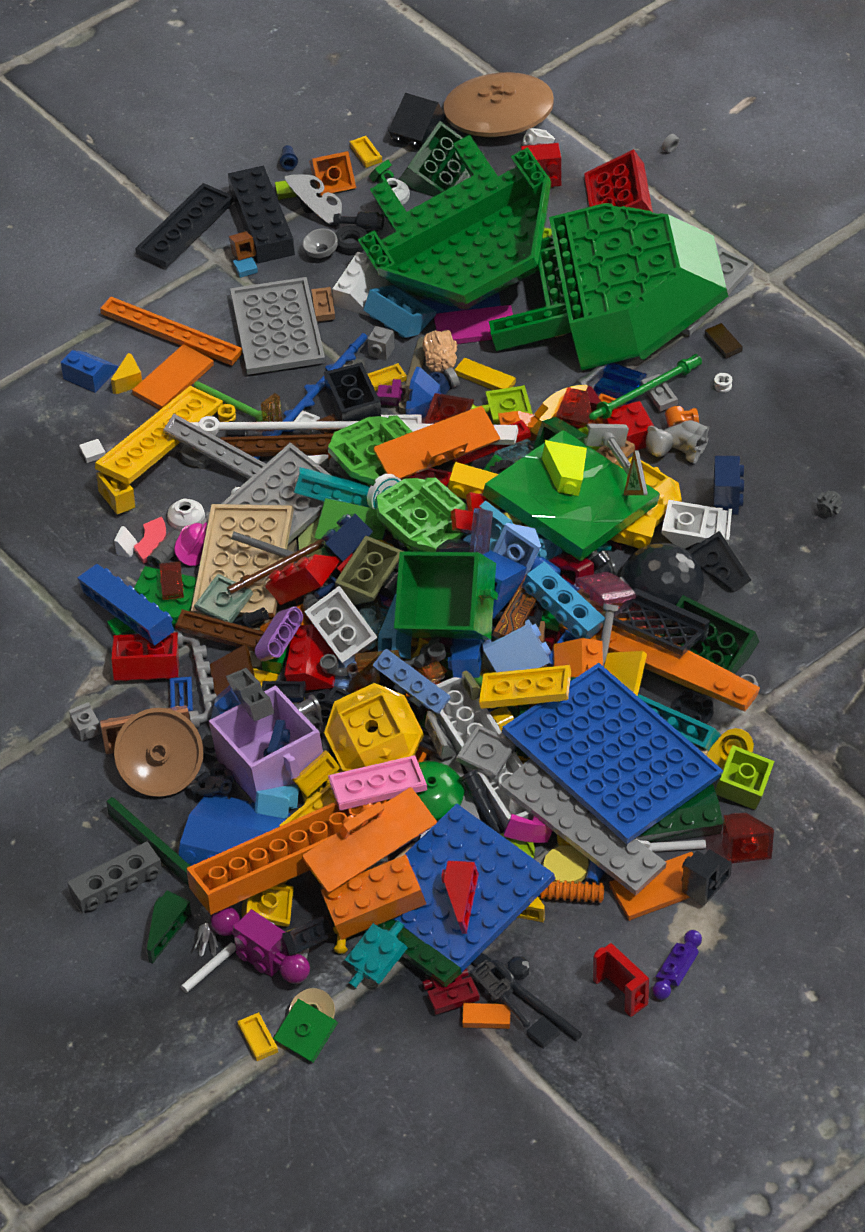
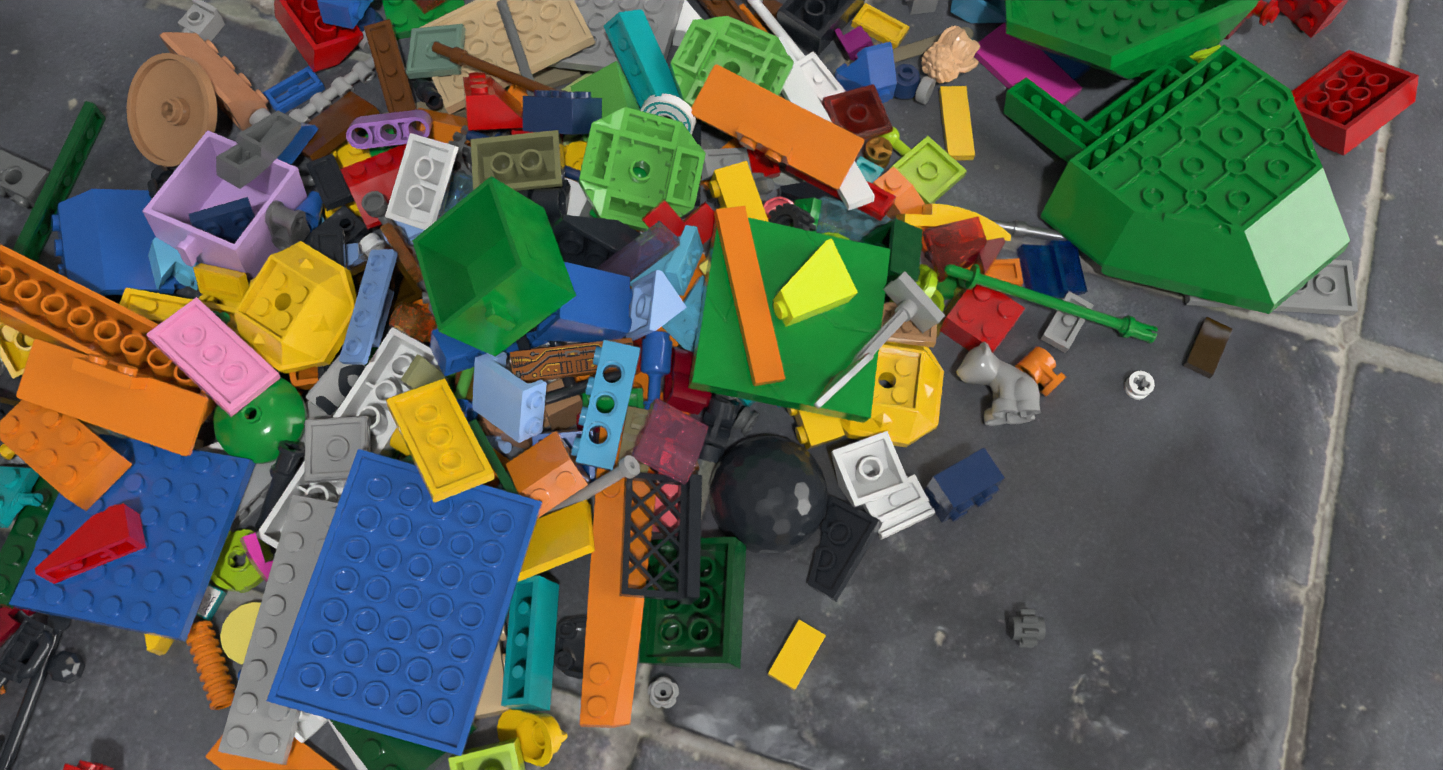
camera: 50 degrees right, 20 degrees up
none -> orange tile [714,206,785,386]
none -> yellow tile [767,620,826,691]

